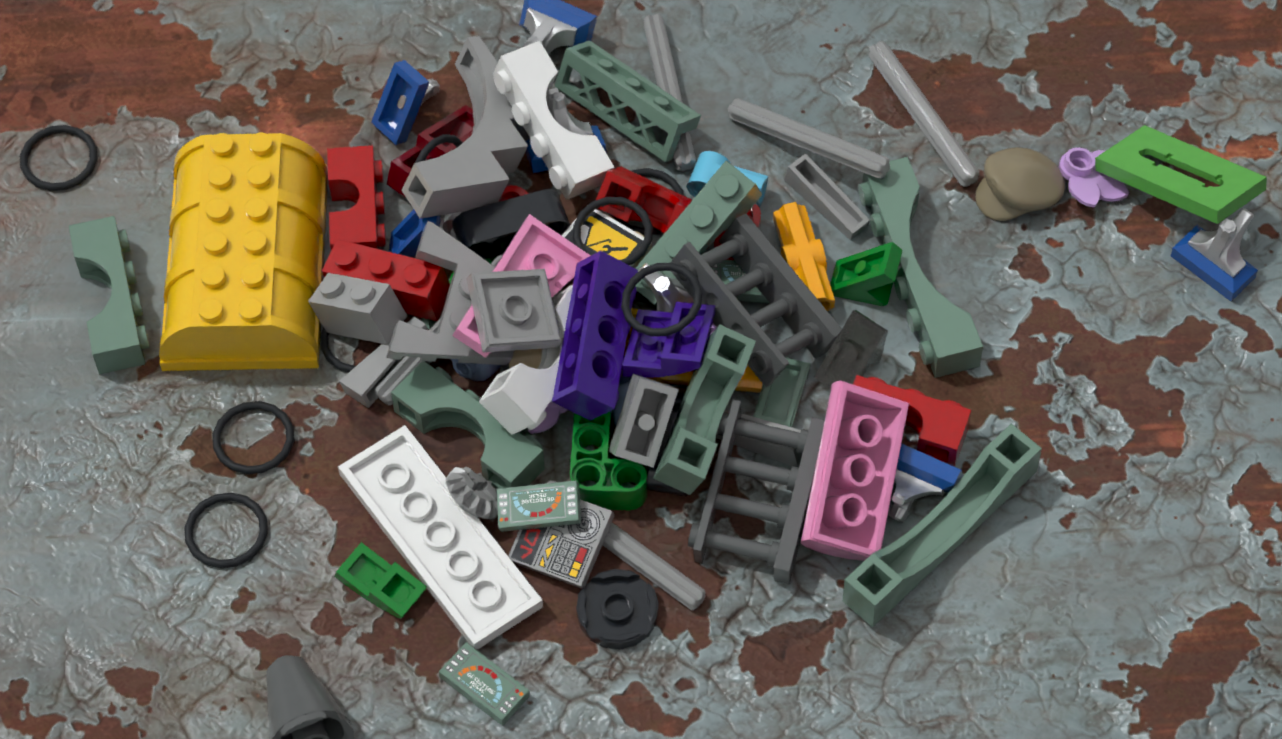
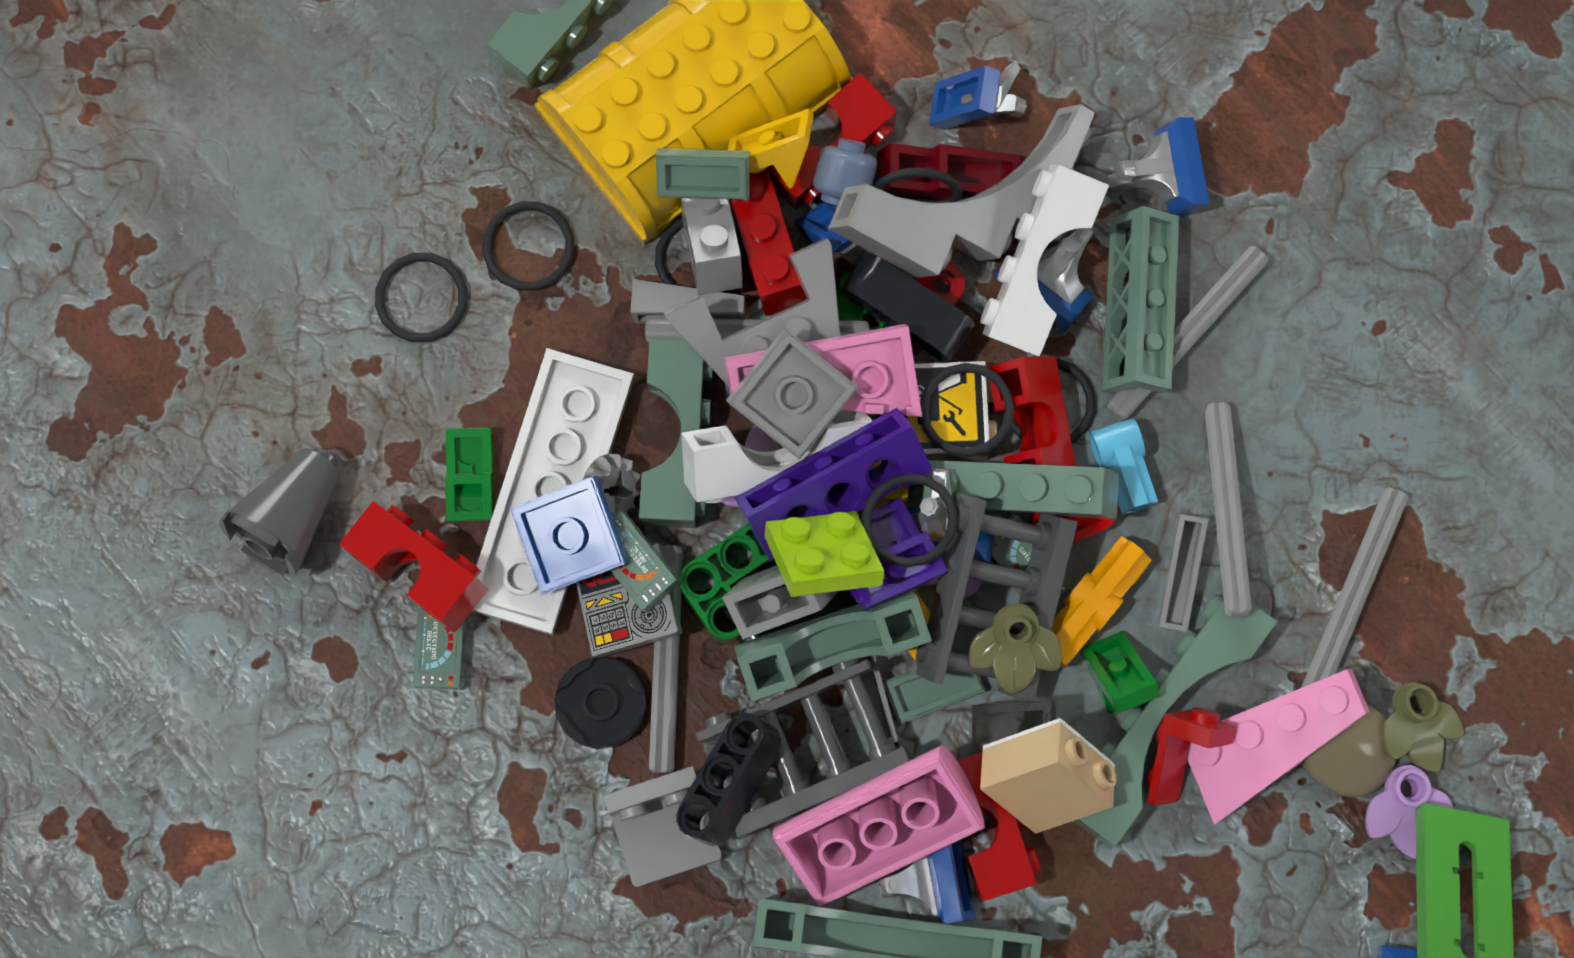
camera: 50 degrees right, 20 degrees up
none -> red arch [339,501,489,633]
none -> tile [510,476,629,595]
none -> light grey bracket [603,766,722,887]
none -> sand green tile [656,148,750,199]
none -> black beam [676,713,781,846]
none -> yellow slope [728,108,814,189]
none -> lime plate [765,511,884,597]
none -> sand blue head [813,138,877,205]
none -> olive plate [969,603,1062,695]
none -> tan piece [980,718,1116,834]
none -> red bracket [1147,708,1236,806]
none -> bright pink wing [1187,668,1370,825]
none -> olive plate [1382,682,1465,773]

